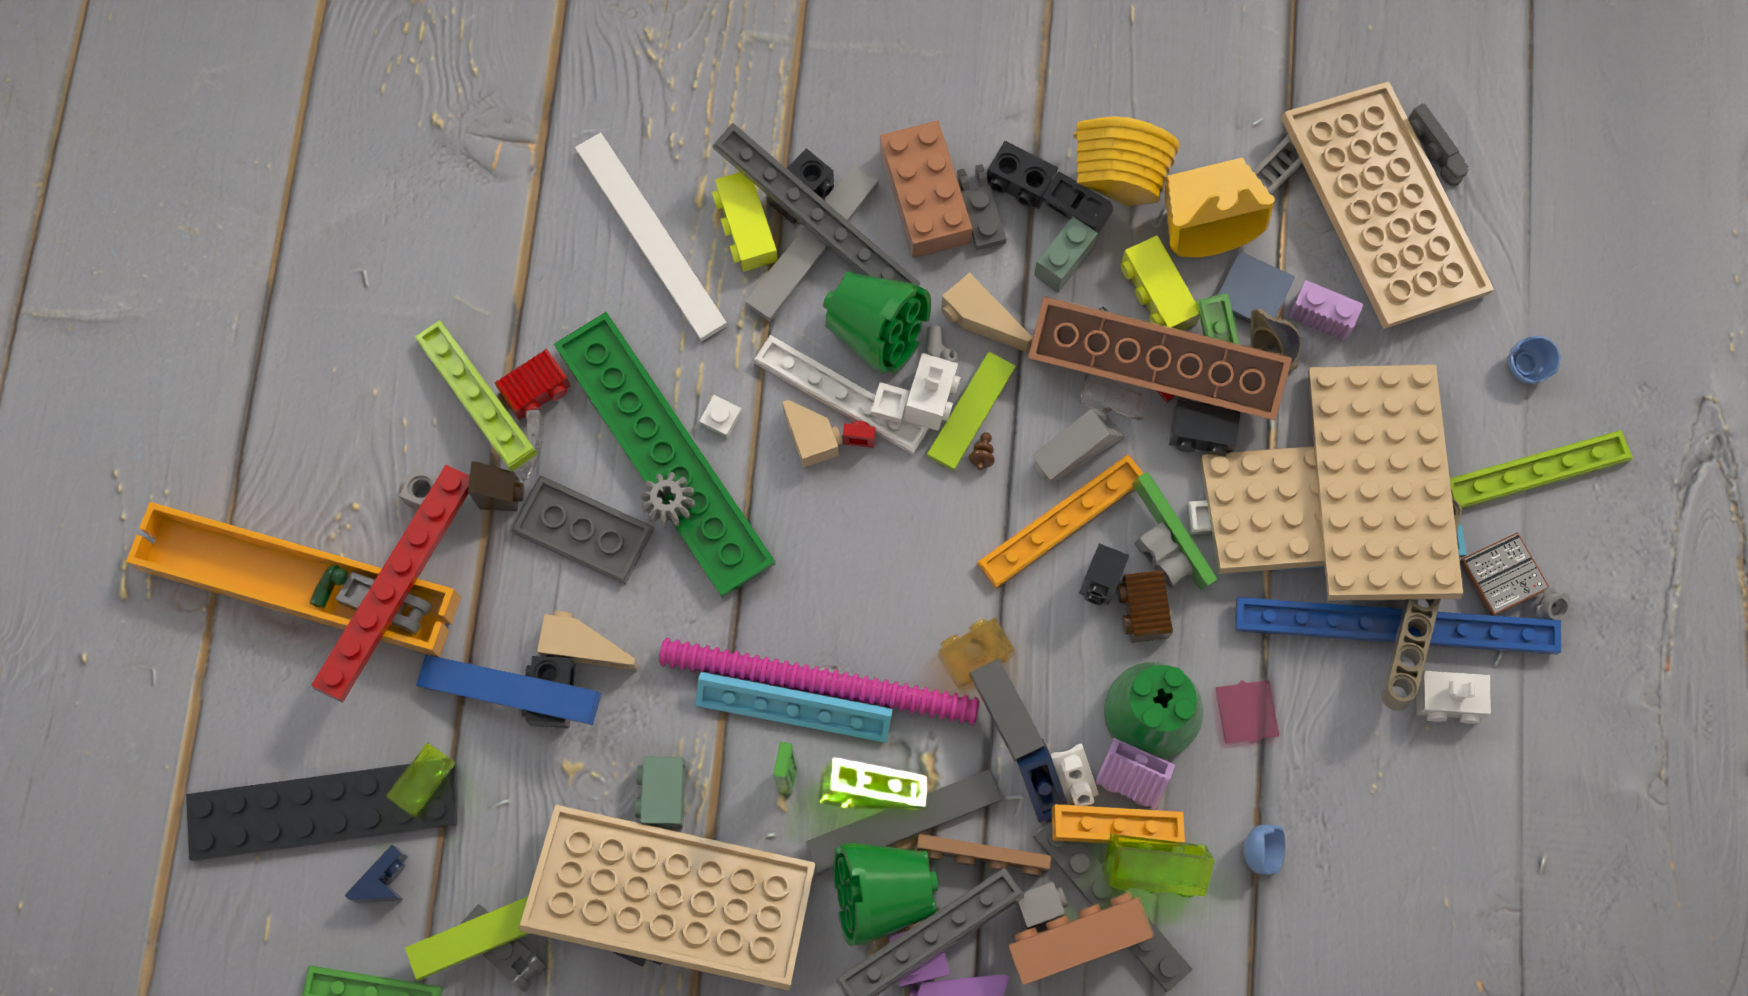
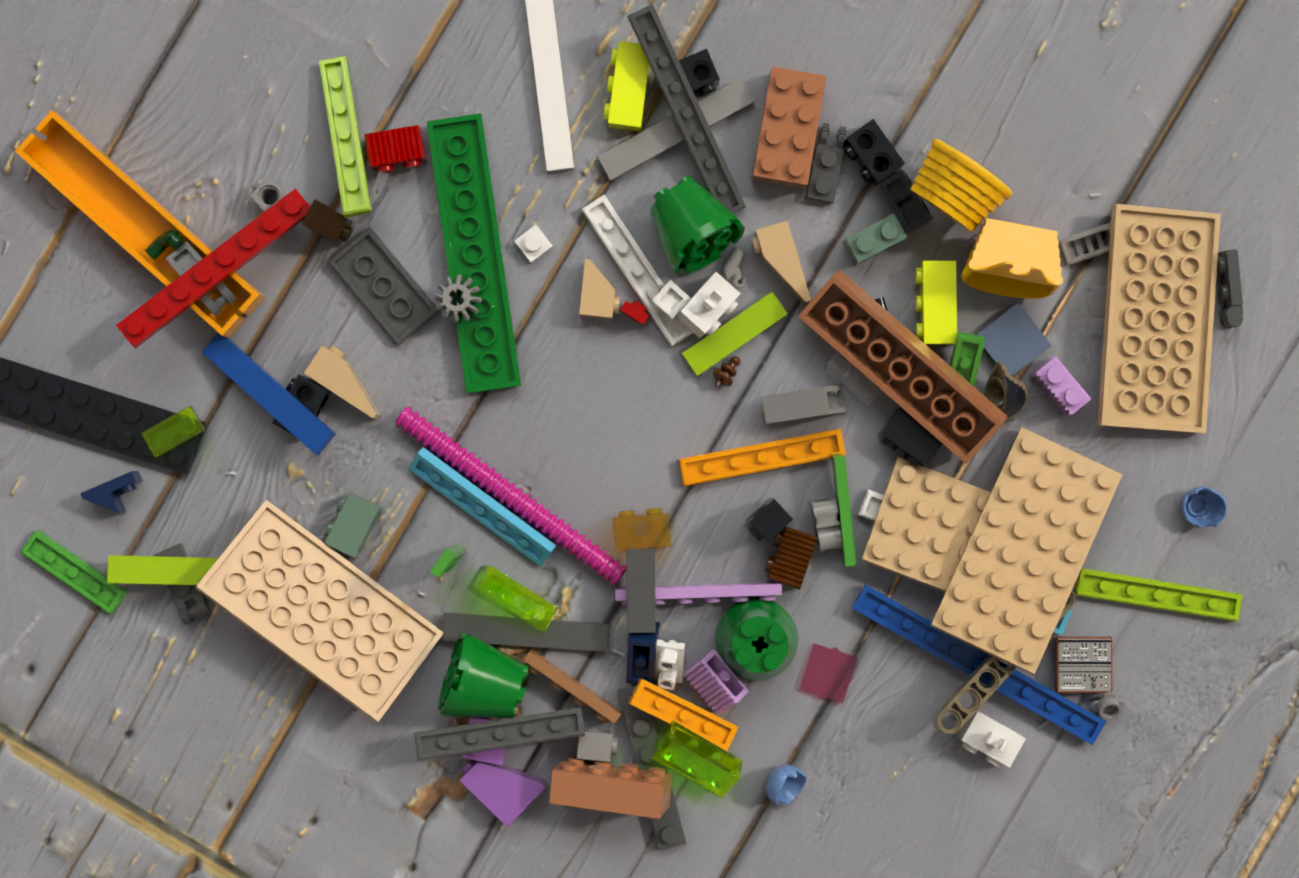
camera: 25 degrees right, 15 degrees up
none -> lavender plate [615,582,782,605]

